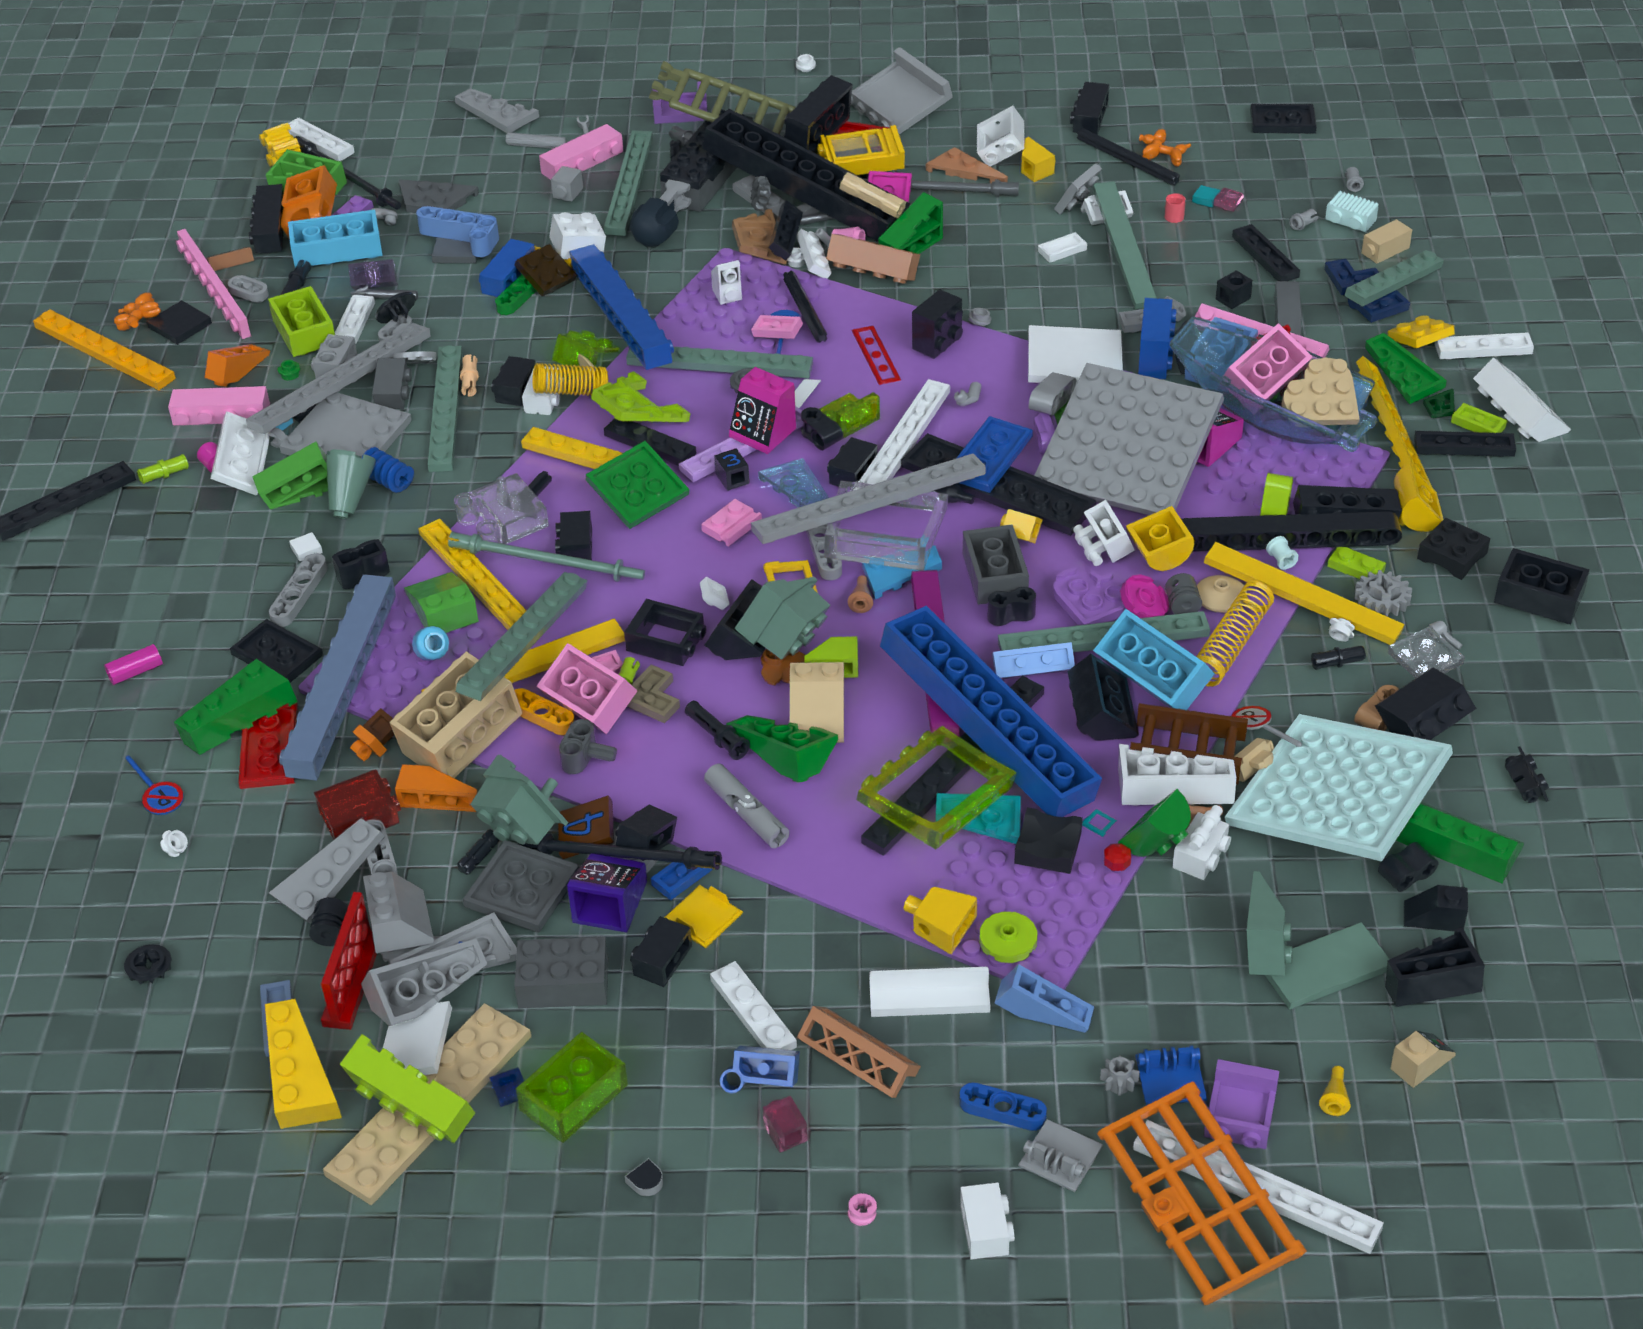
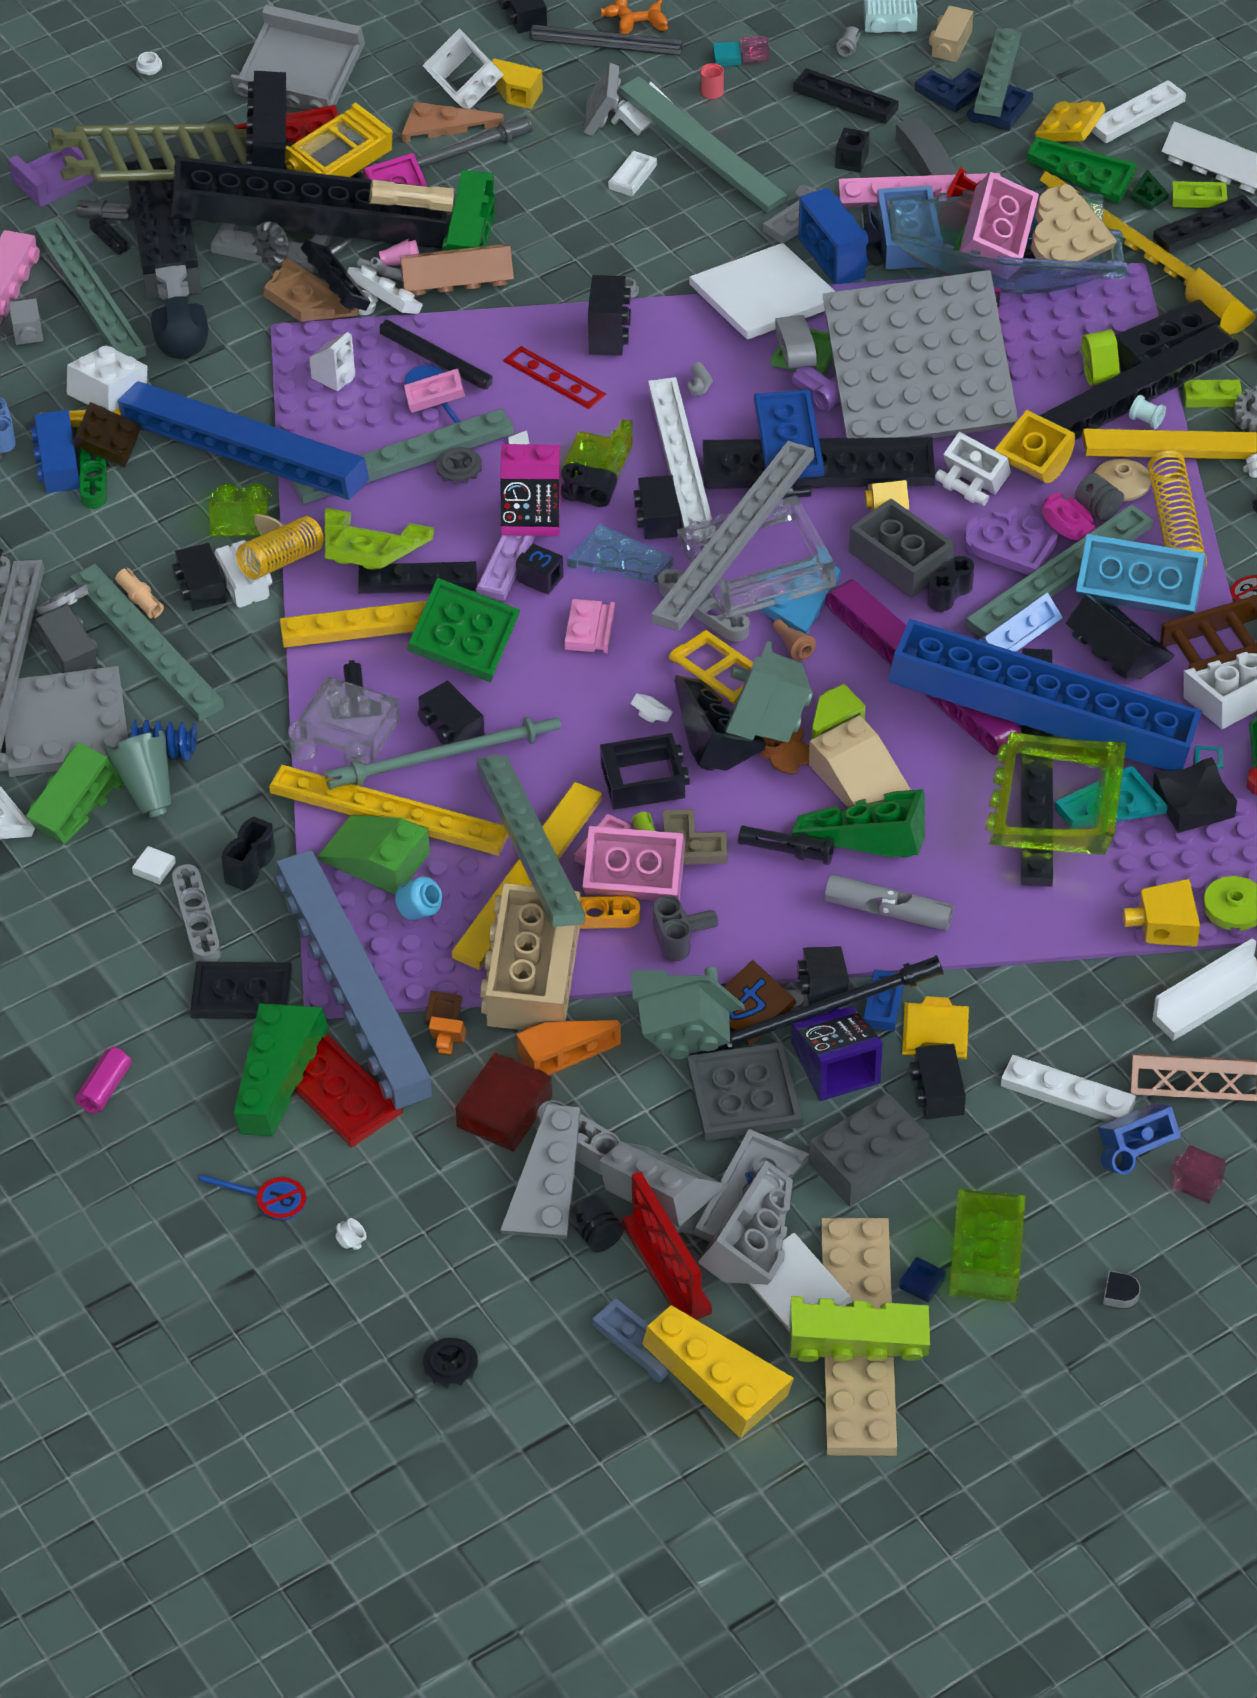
camera: 35 degrees left, 5 degrees up
black axle [457,829,500,875] -> none

